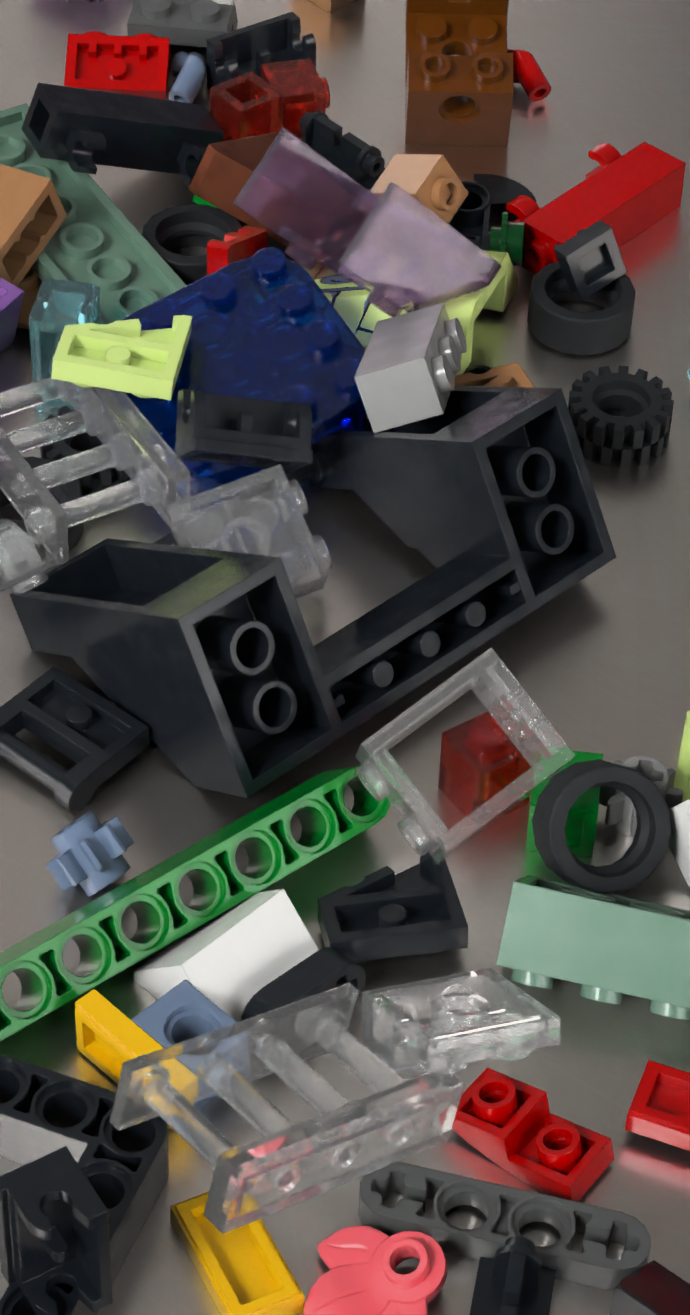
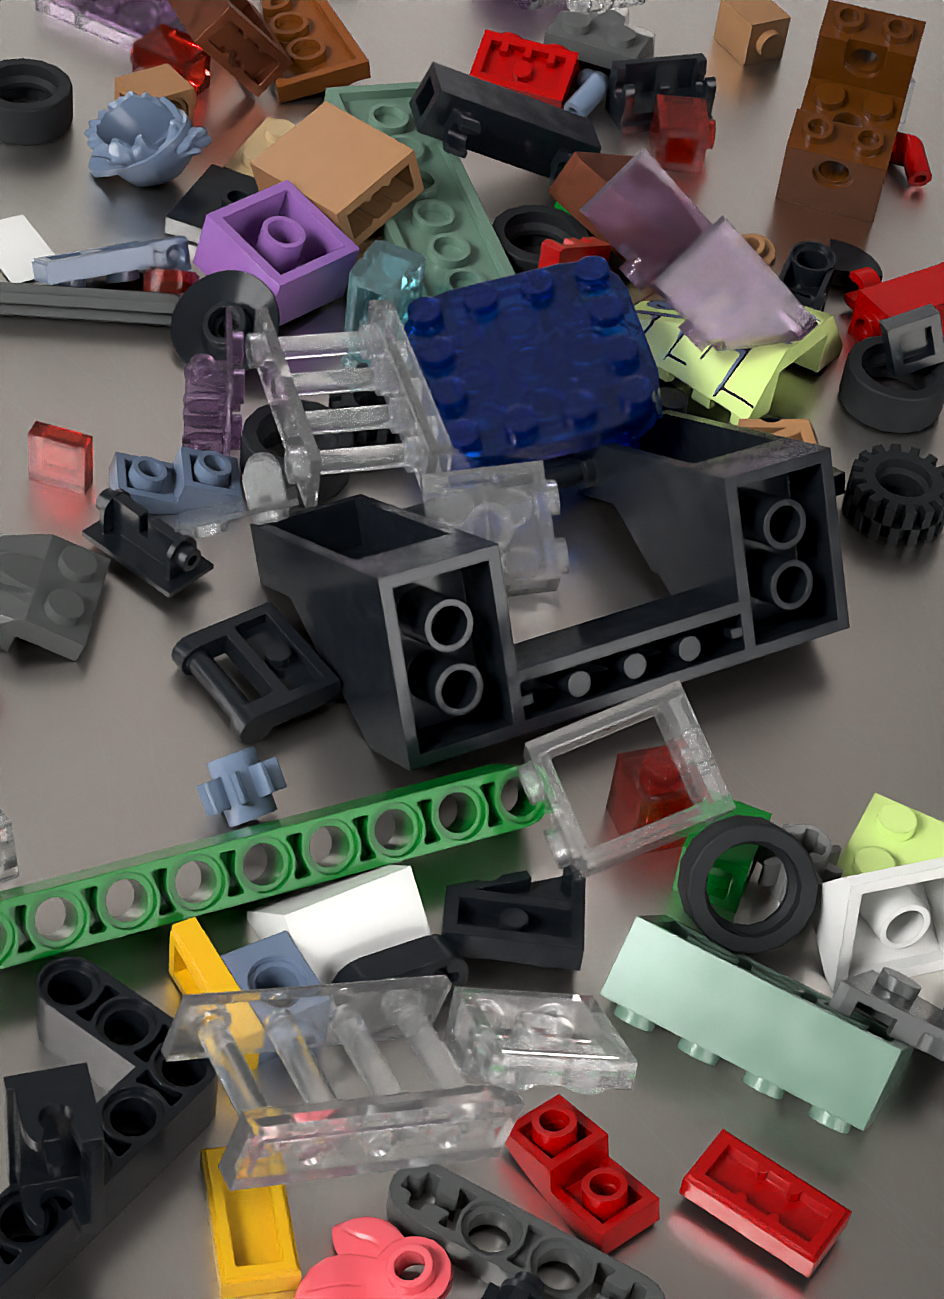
camera: 10 degrees right, 0 degrees up
yellowish green wing [51,315,193,401] -> none
black hinge [175,389,313,472] -> none
clear red brick [210,71,283,142] -> none
black hinge [294,111,385,199] -> none
light grey brick [354,302,467,433] -> none
medium nougat brick [369,154,469,233] -> none
dark green plate [489,212,524,266] -> none

